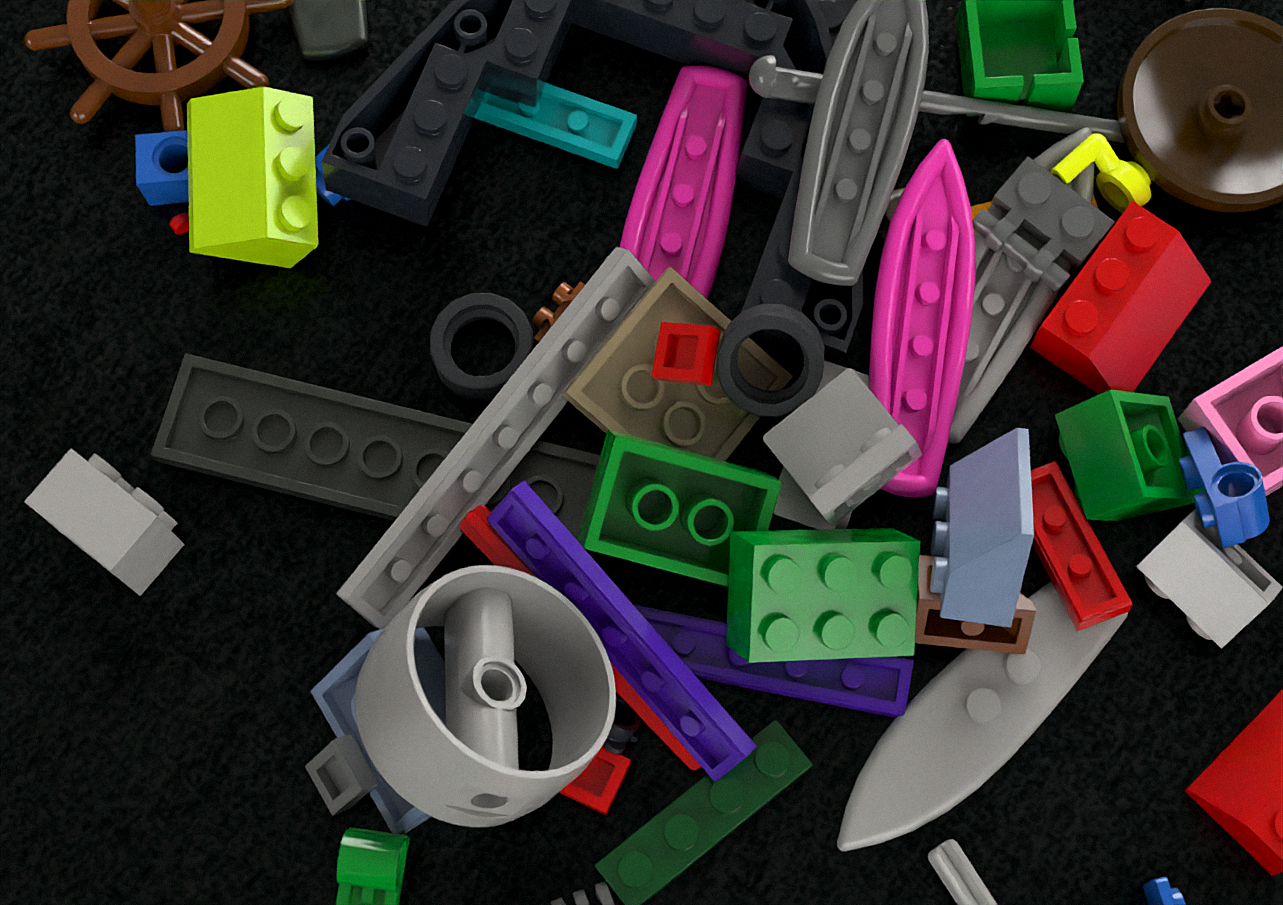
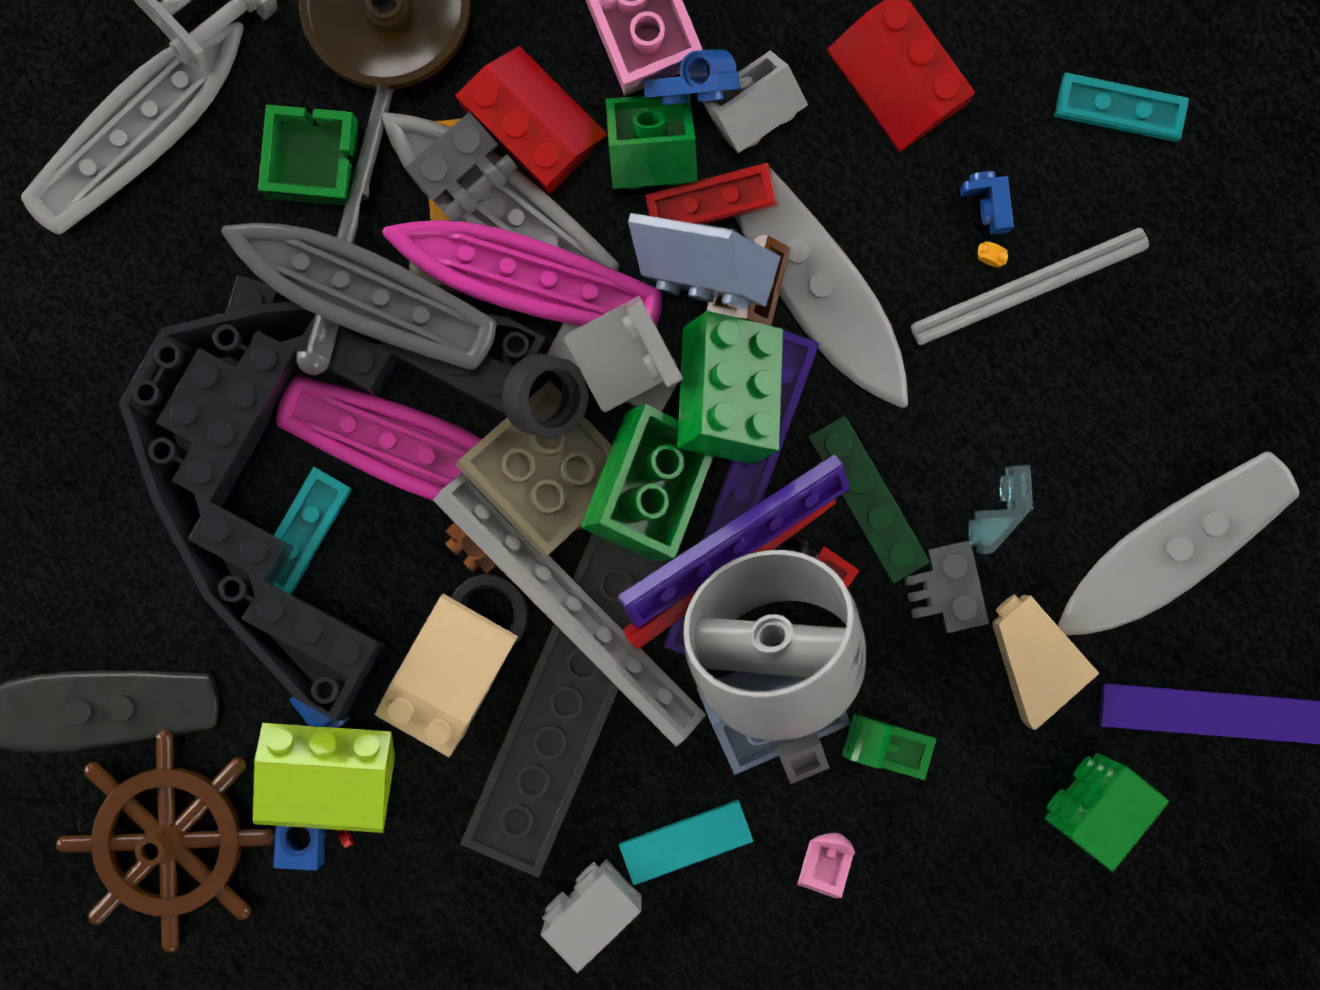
camera: 80 degrees left, 15 degrees up
red plate [651,322,721,386] -> none
neon yellow plate [1050,133,1151,213] -> none
none -> tan slope [375,594,518,757]
none -> teal tile [619,800,754,886]
none -> bright pink plate [797,833,855,899]

